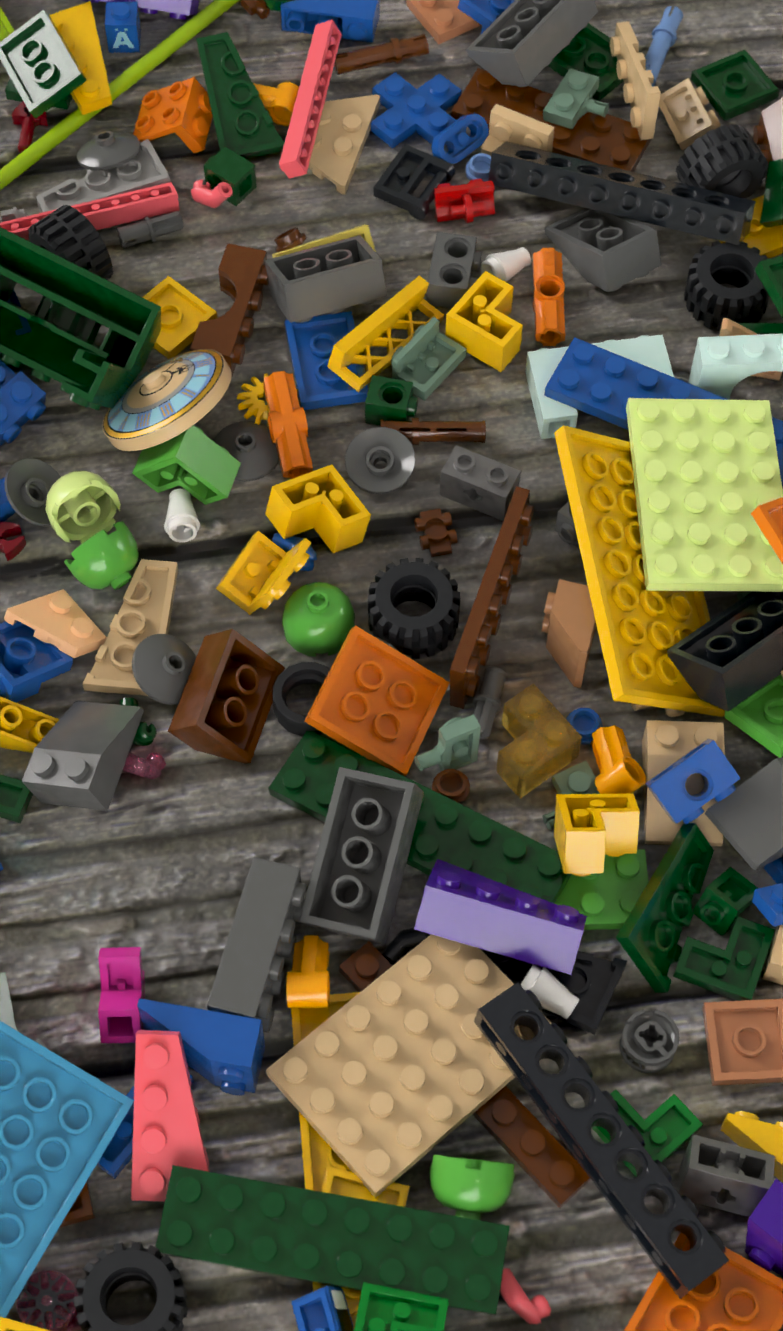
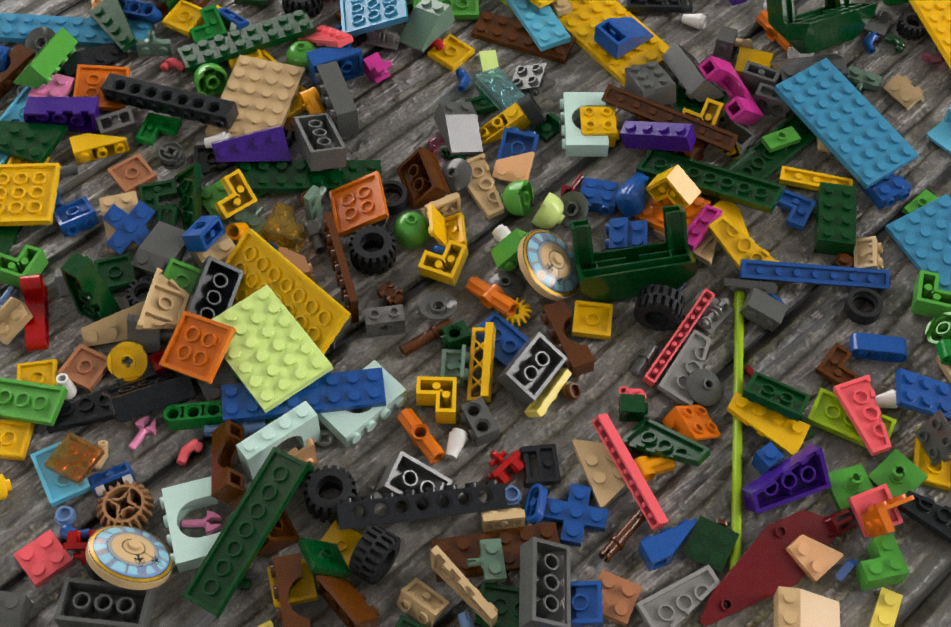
camera: 145 degrees right, 5 degrees down
none -> bright green cylinder [286,41,317,72]
none -> tan bracket [421,192,461,222]

